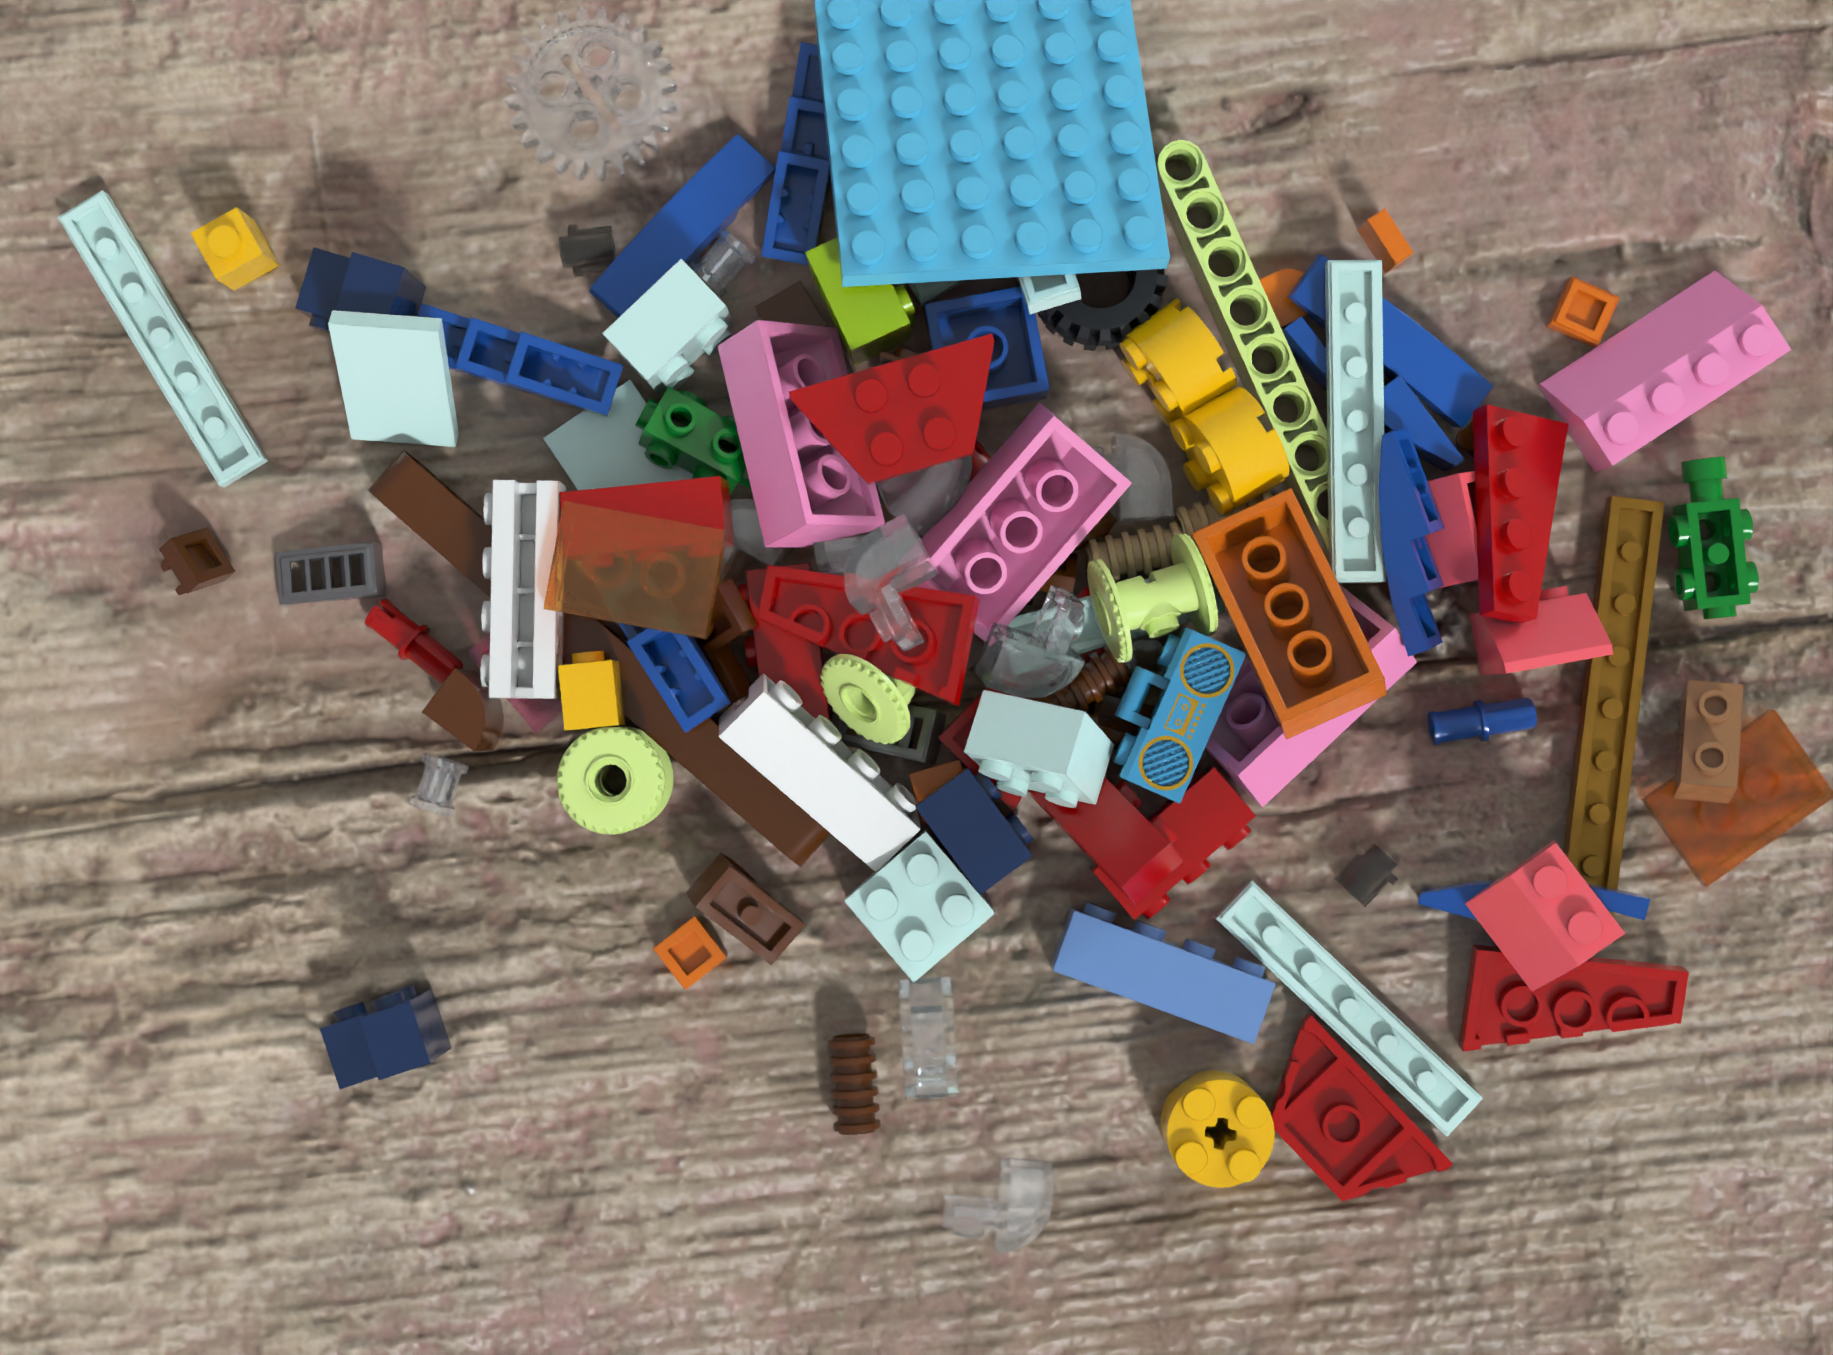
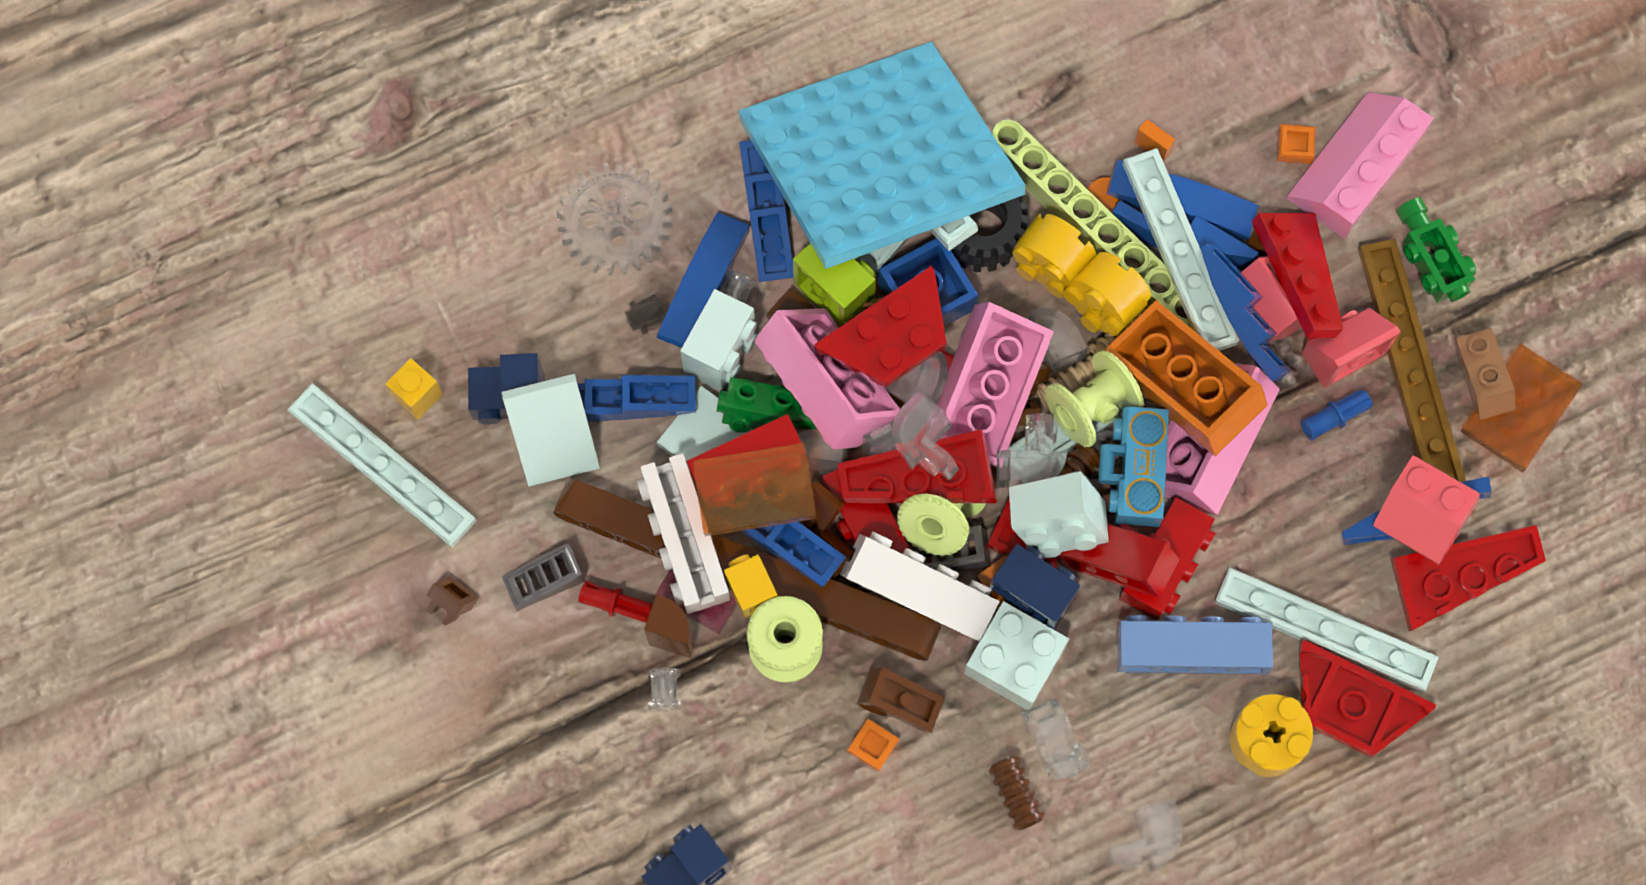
camera: 20 degrees left, 15 degrees down
clear smoke hose [1334,844,1398,907] -> none

